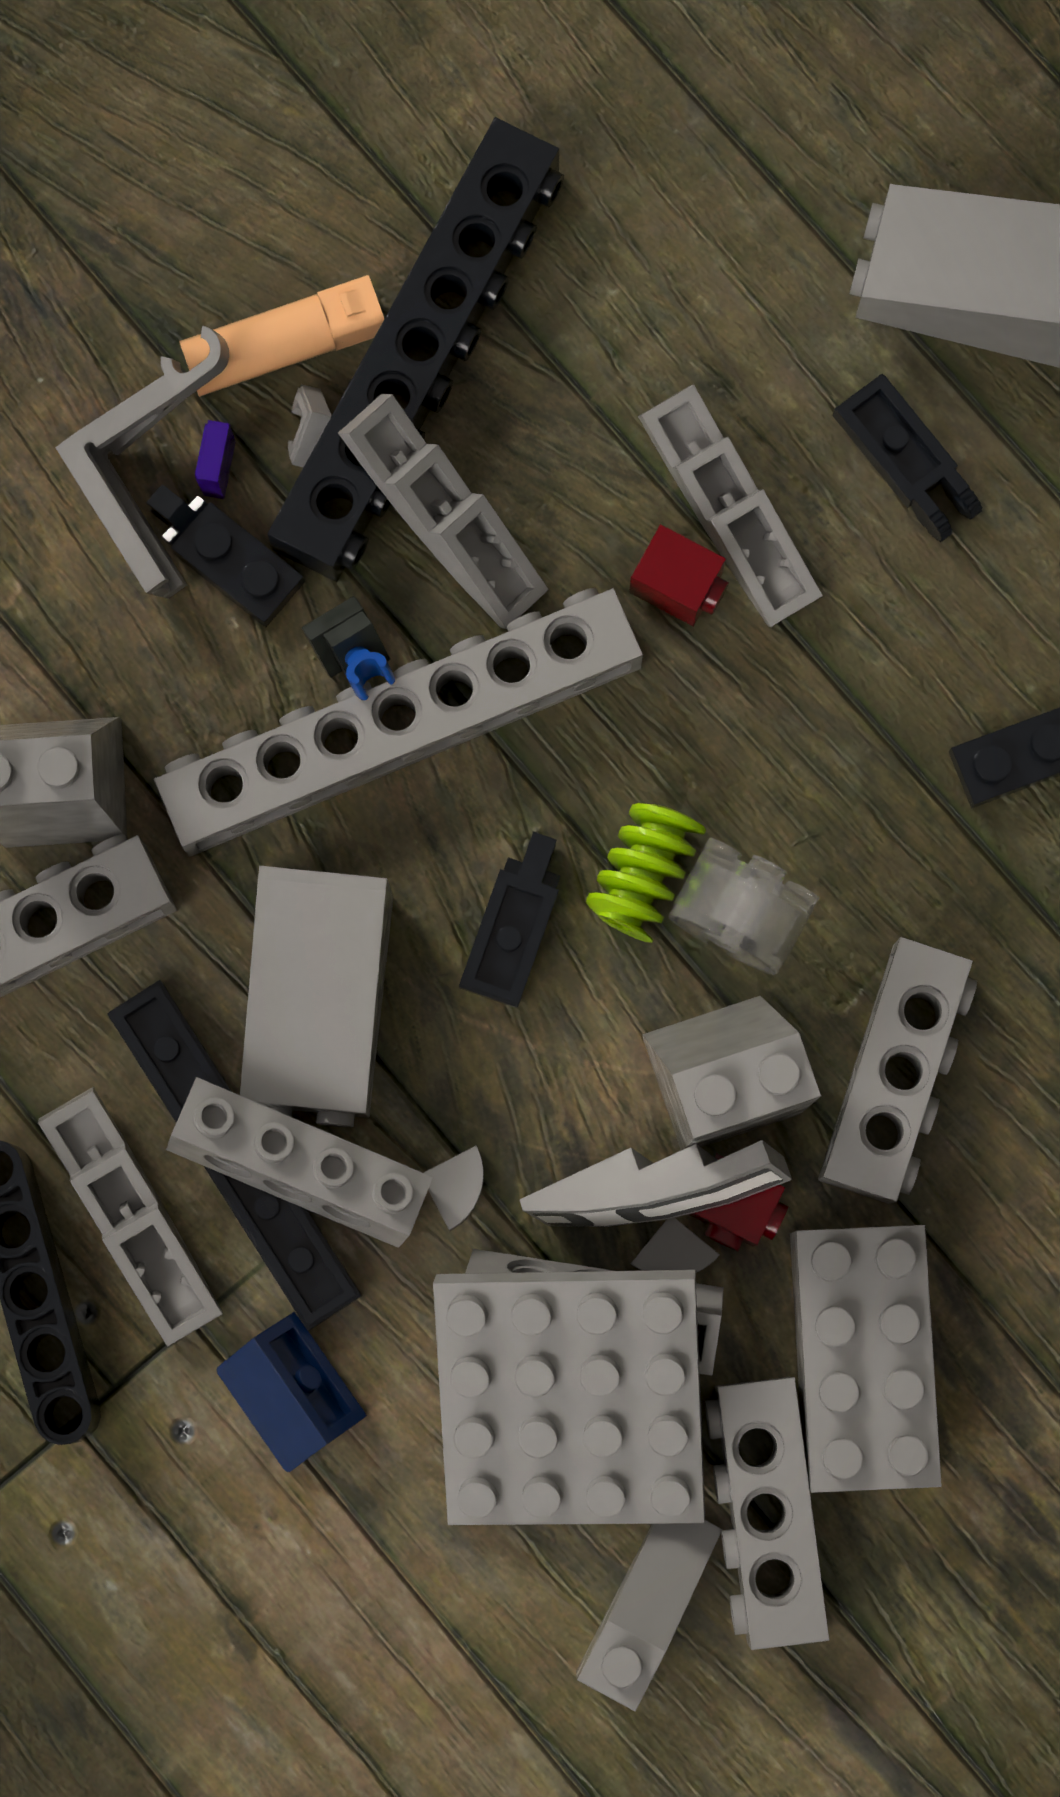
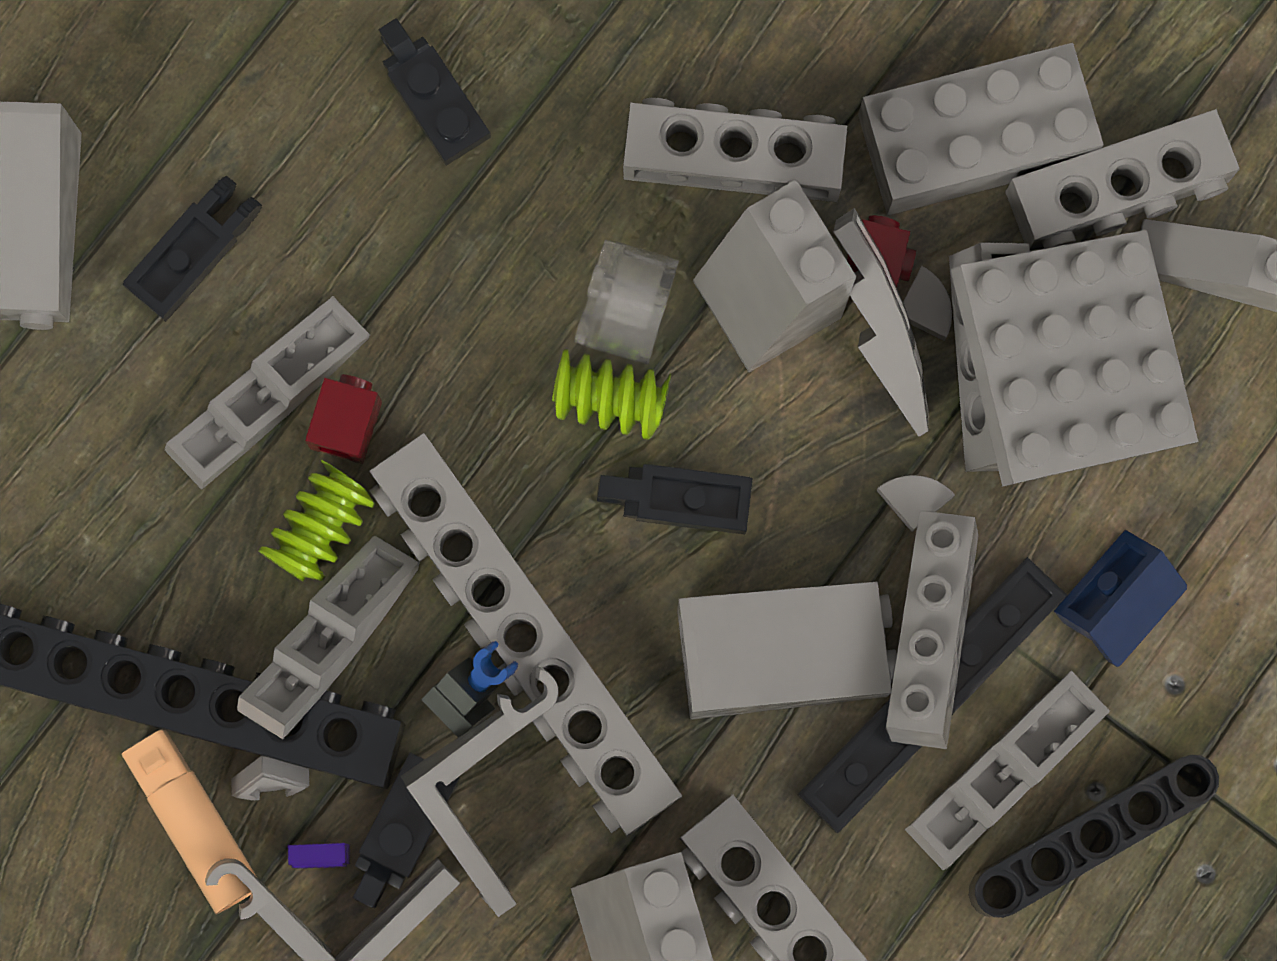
camera: 105 degrees left, 0 degrees up
none -> lime piece [258,460,376,583]
none -> light grey hinge [401,666,558,917]

